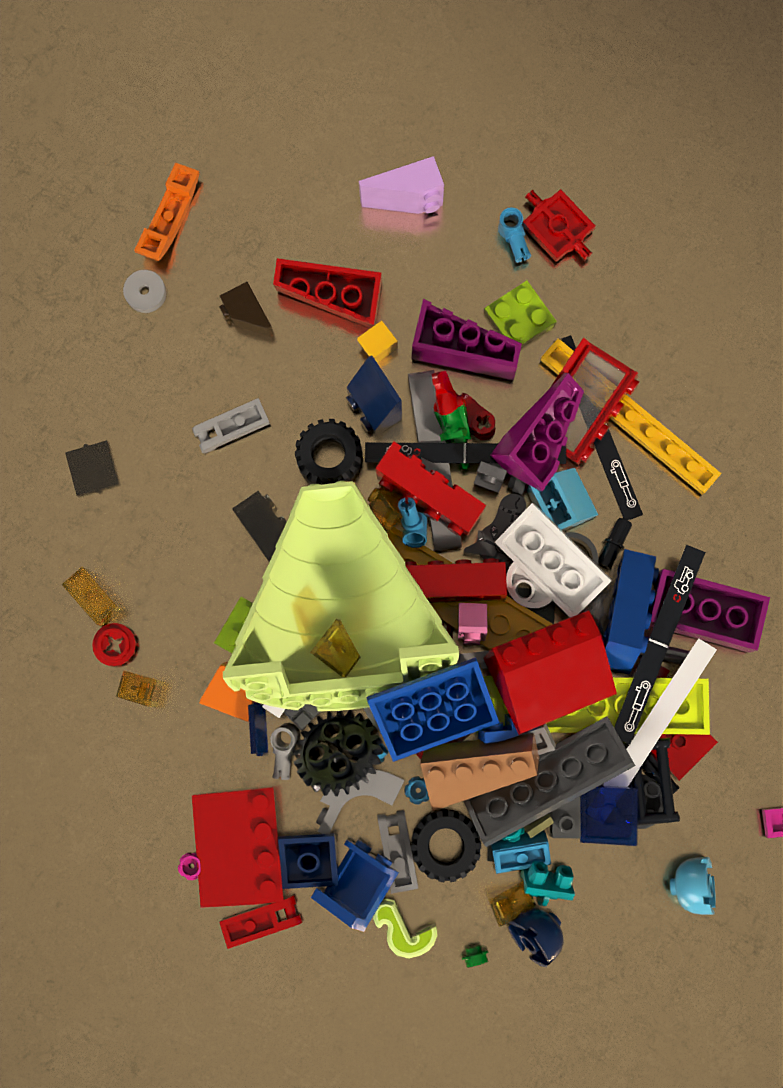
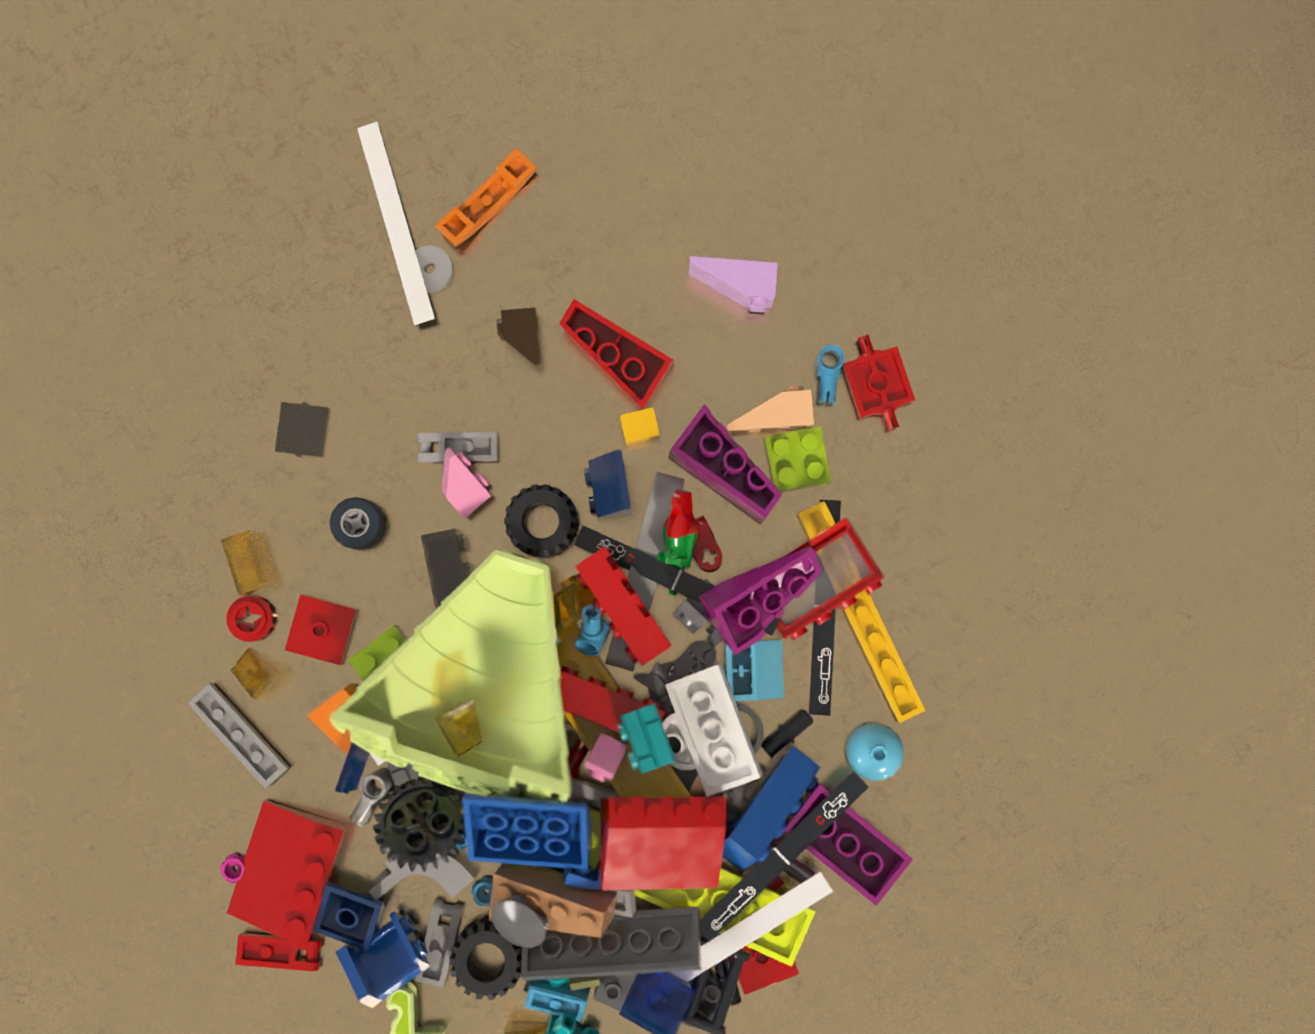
camera: 20 degrees right, 5 degrees up
none -> light grey plate [188,683,290,789]
none -> red plate [285,594,358,665]
none -> black wheel [329,497,386,550]
none -> white sticker [357,122,435,325]
none -> bright pink slope [441,447,491,518]
none -> dark grey dish [492,895,549,948]
none -> teal brick [617,704,676,774]
none -> light nougat slope [726,386,814,434]
none -> medium azure cylinder [845,722,904,781]

